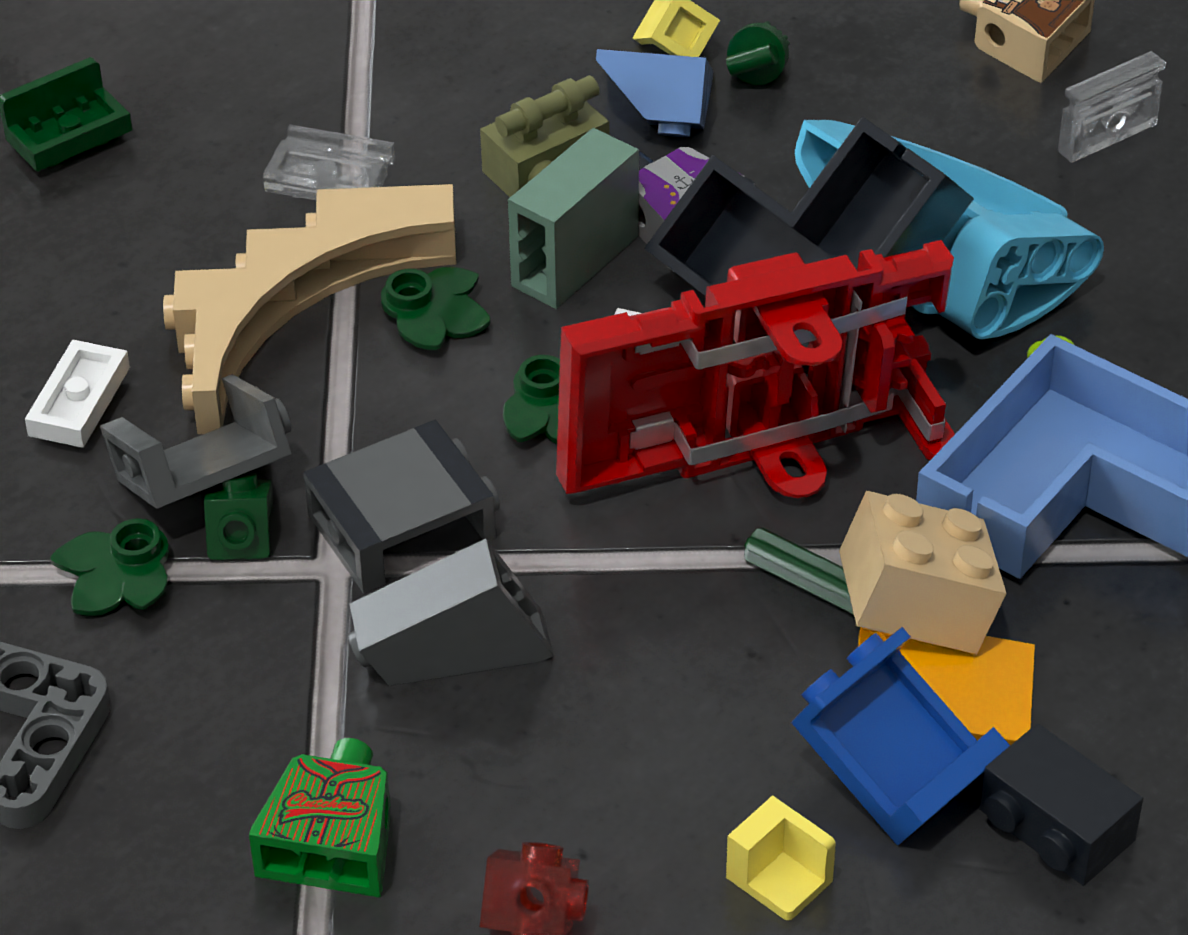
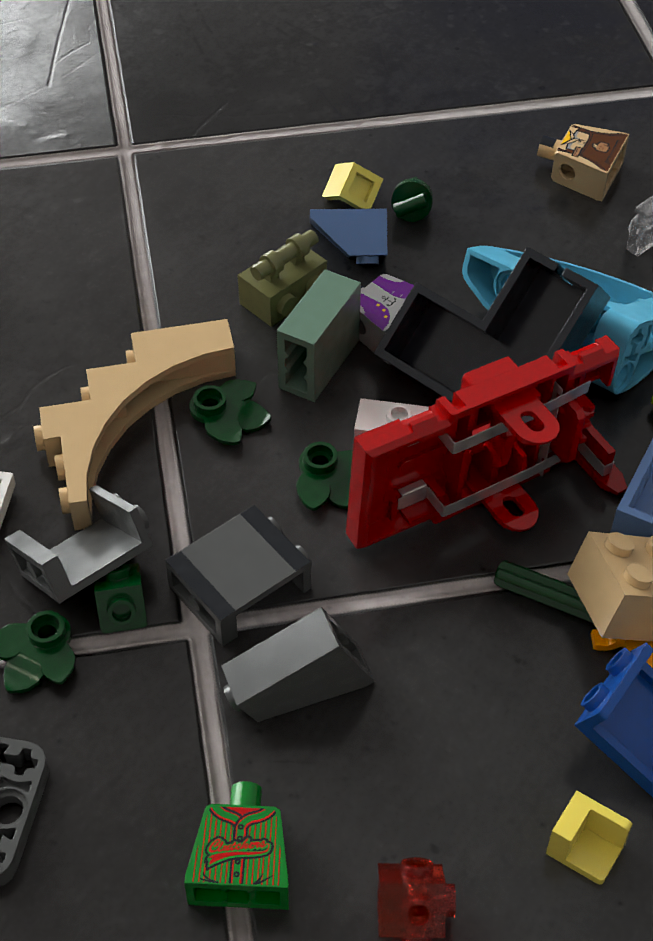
camera: 10 degrees left, 5 degrees up
clear plate [263,124,395,200] -> none

